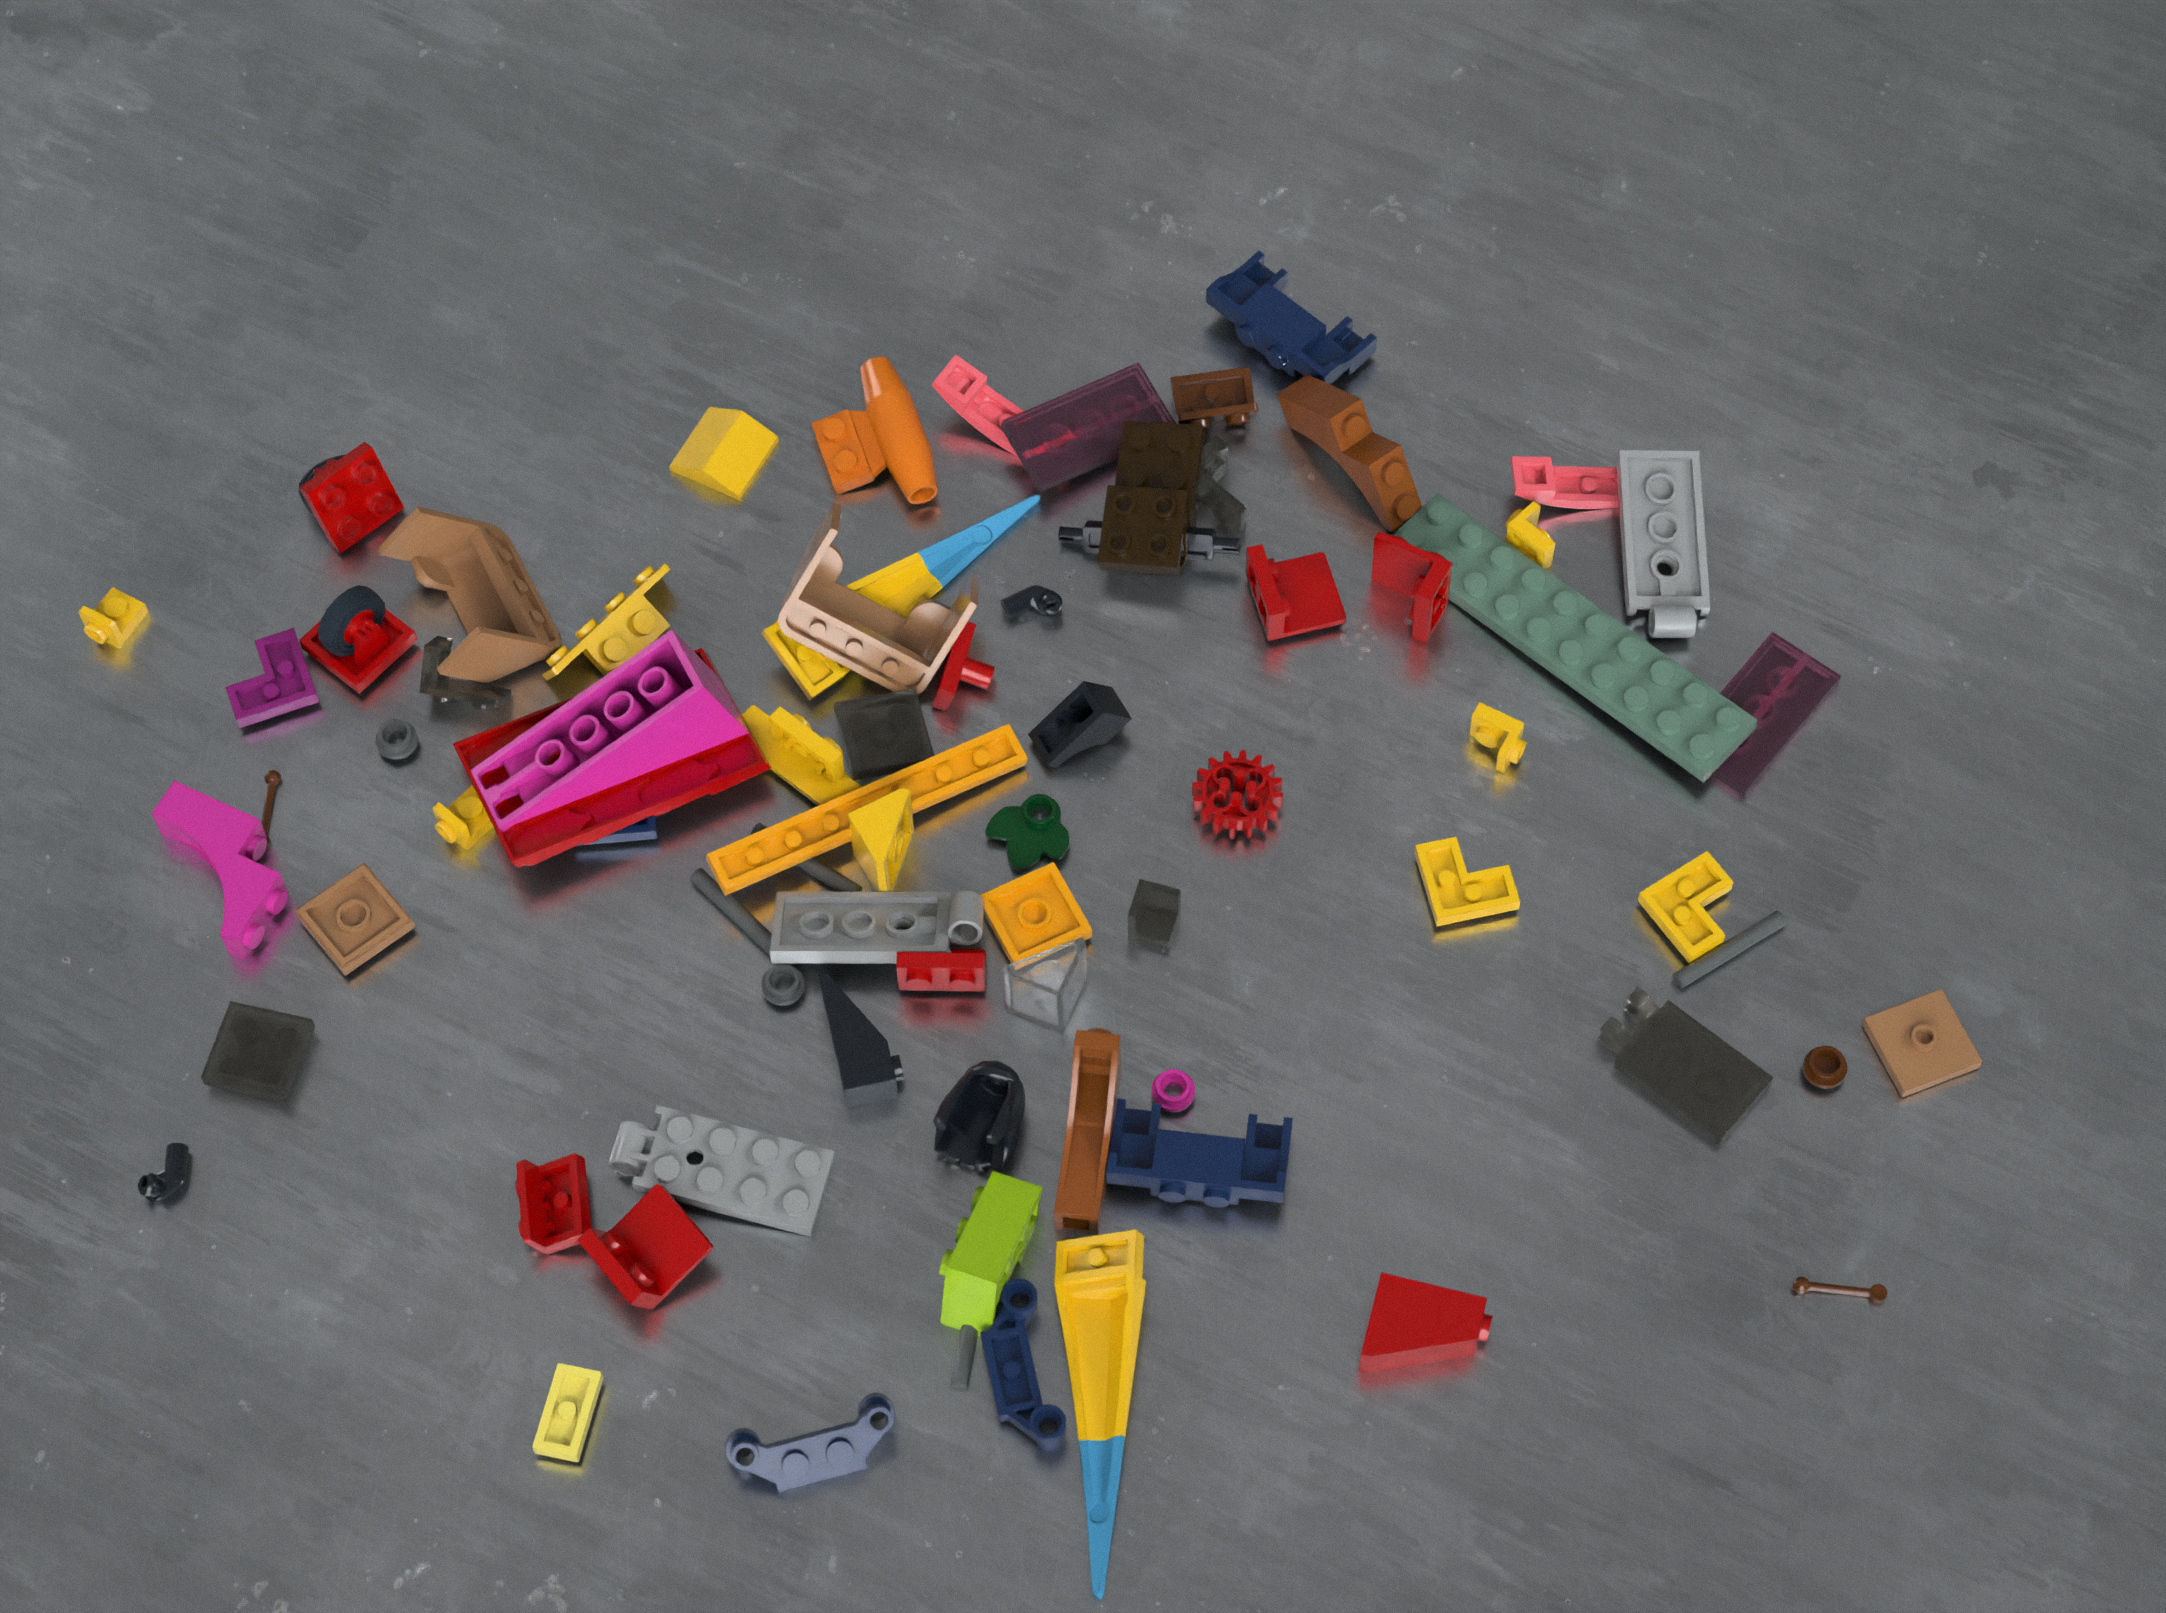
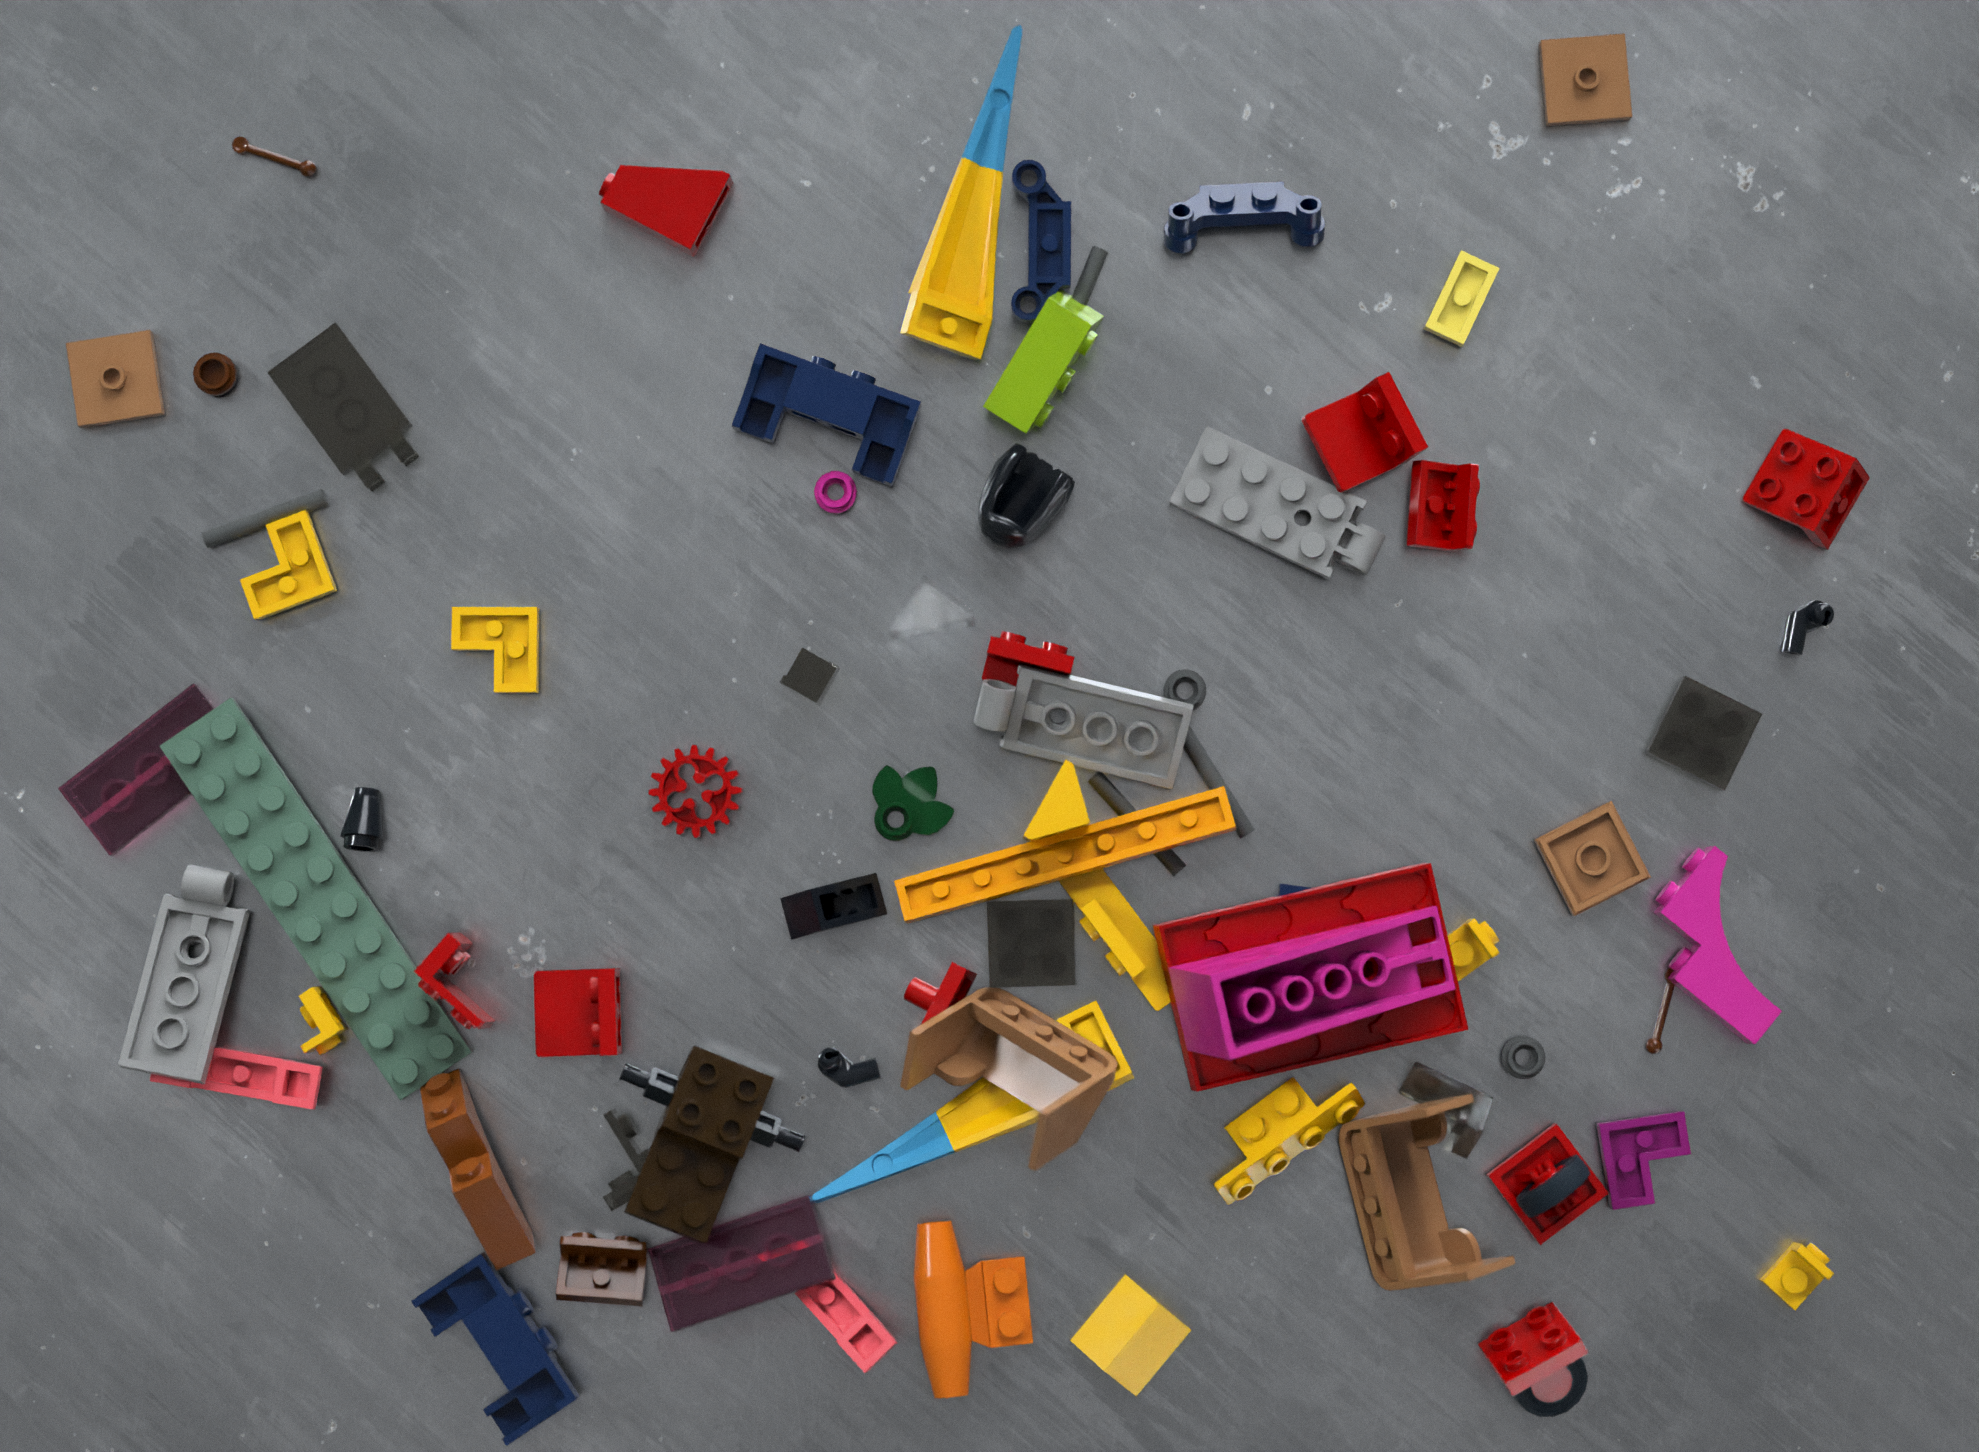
camera: 165 degrees left, 25 degrees up
black slope [819,973,904,1109] -> none
light orange plate [980,862,1092,972] -> none
dark orange arch [1054,1028,1121,1235] -> none
yellow bracket [1469,702,1527,774] -> none
none -> black cone [340,787,383,852]
none -> red bracket [1743,429,1870,550]

